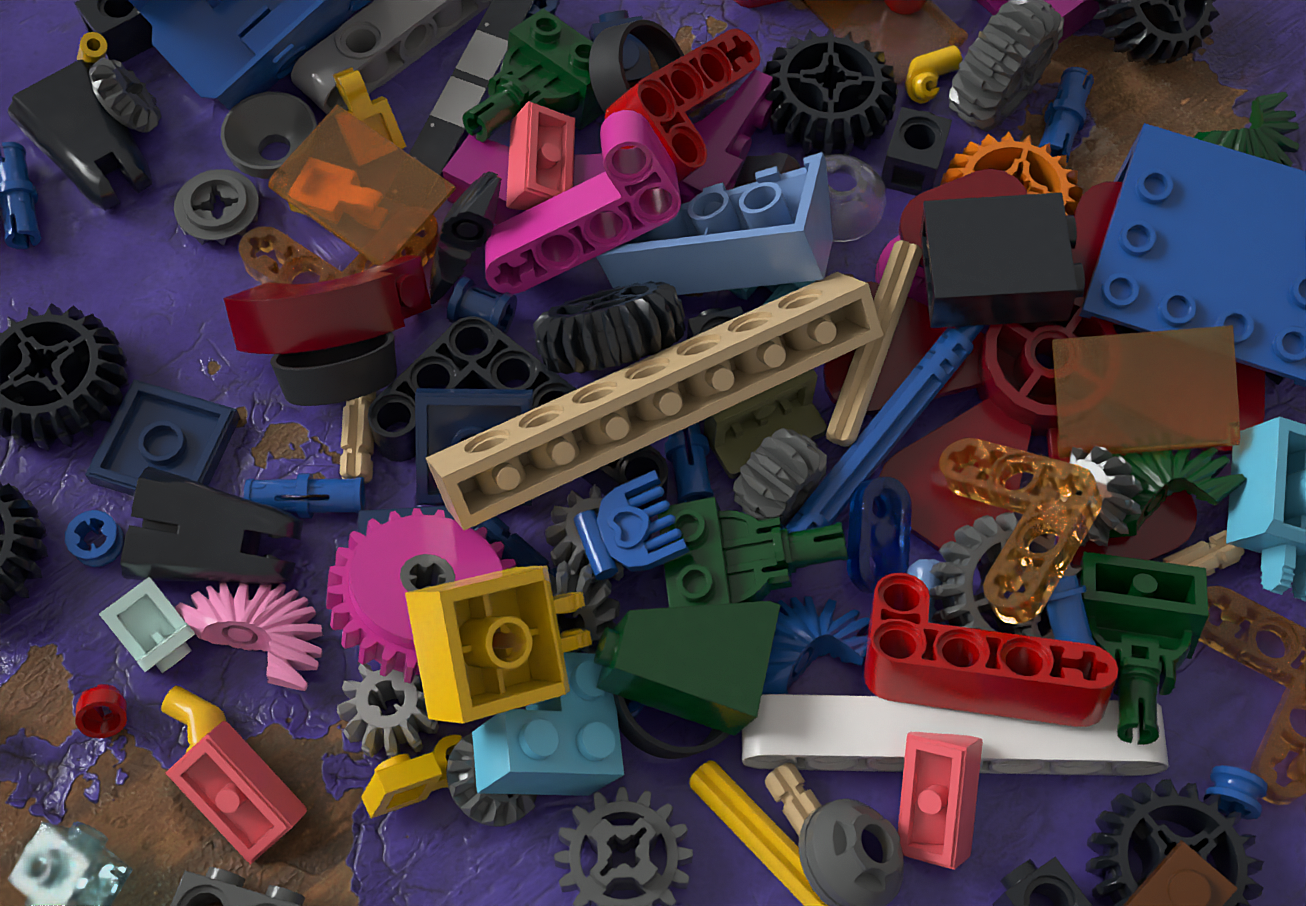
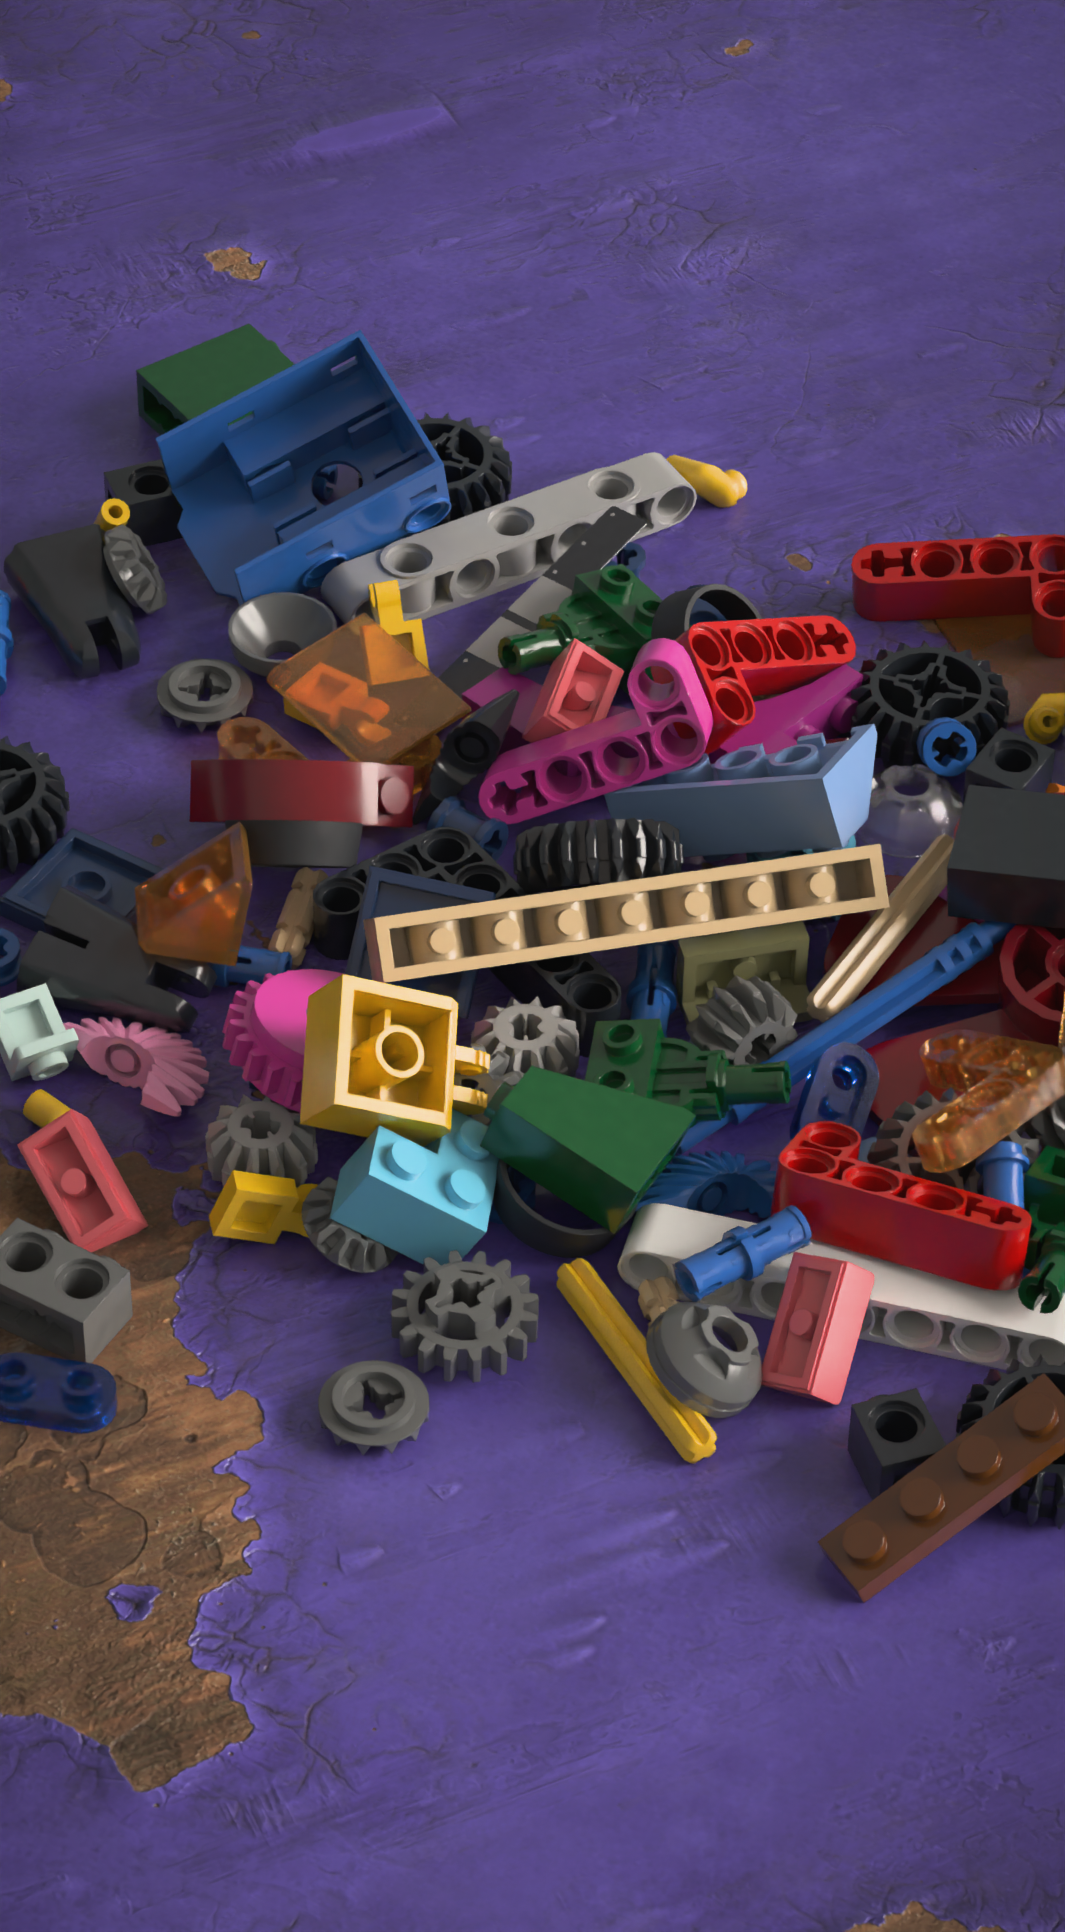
camera: 15 degrees right, 20 degrees down
blue piece [573,470,690,580] -> none
none -> clear orange slope [135,821,253,966]
none -> blue pin [674,1205,812,1302]
none -> blue bush [917,717,977,777]

